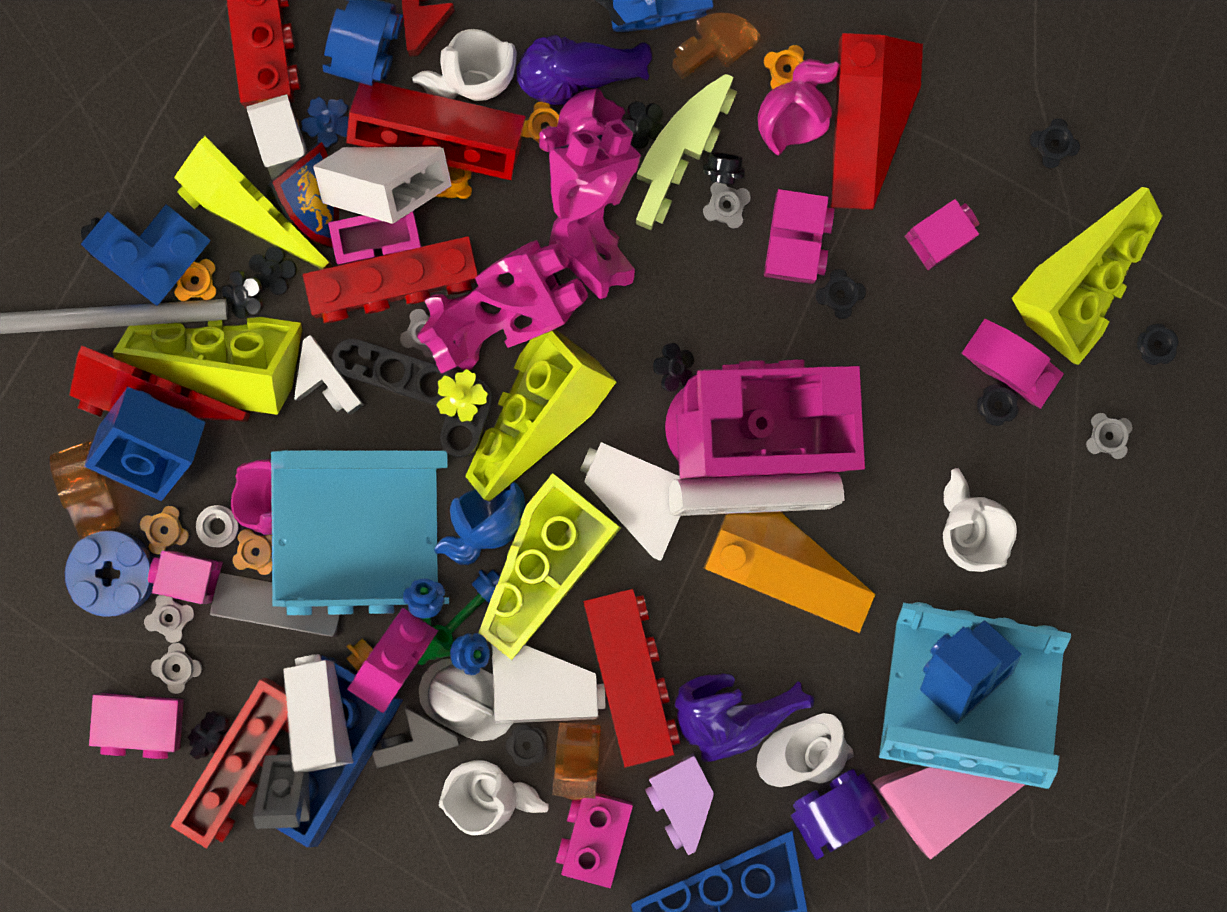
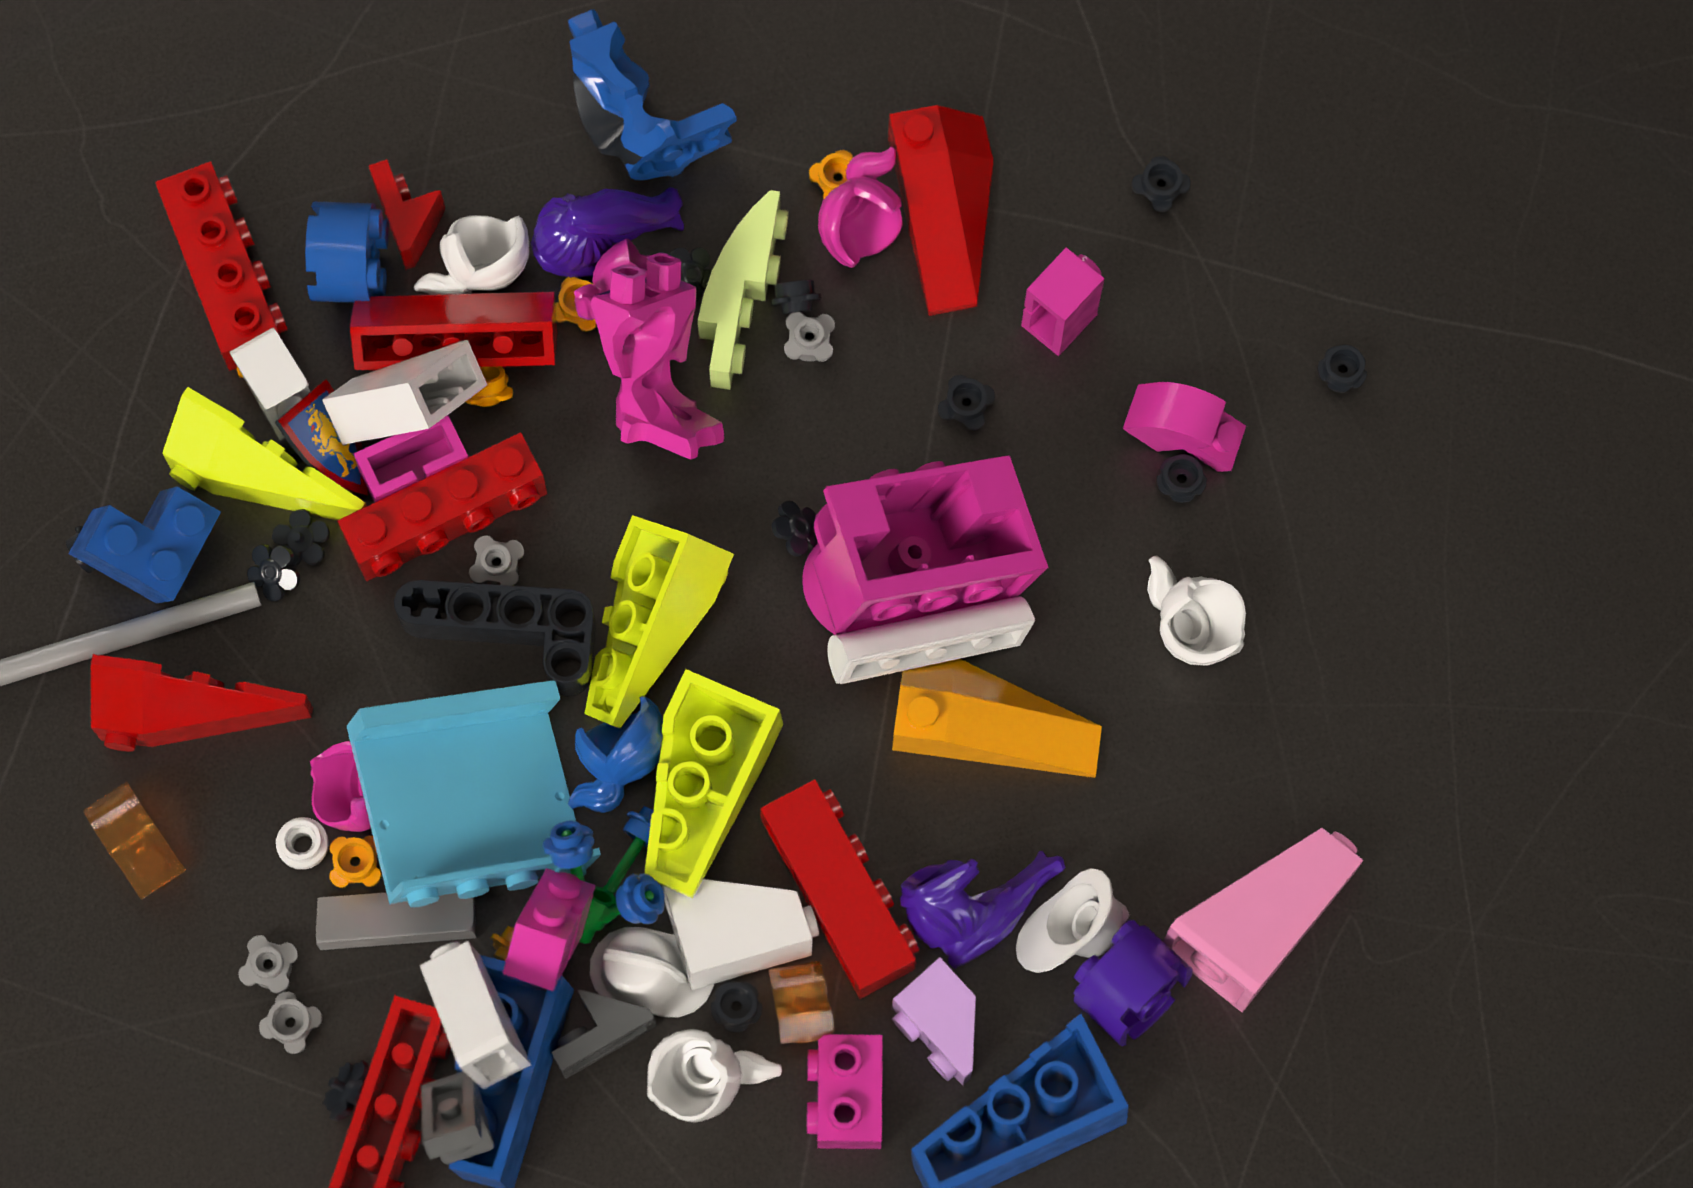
camera: 15 degrees left, 15 degrees down
brick [65,531,154,617] -> none
blue brick [84,387,206,501] -> none
piece [89,693,184,759] -> none
neon yellow wedge [113,317,302,415] -> none
light orange plate [140,506,189,555] -> none
piece [148,551,223,604] -> none
light orange plate [174,259,216,301] -> none
white slope [294,335,364,415] -> none
blue plant [301,97,349,148] -> none
dark pink hips [417,240,588,374] -> none
neon yellow plant [436,369,488,422] -> none
white slope [580,442,680,561] -> none
clear orange brick [672,13,761,80] -> none
dark pink piece [764,189,834,284] -> none
medium azure panel [879,602,1071,789] -> none
blue brick [920,620,1022,724] -> none
neon yellow wedge [1012,187,1162,365] -> none
light grey plate [1086,413,1132,459] -> none

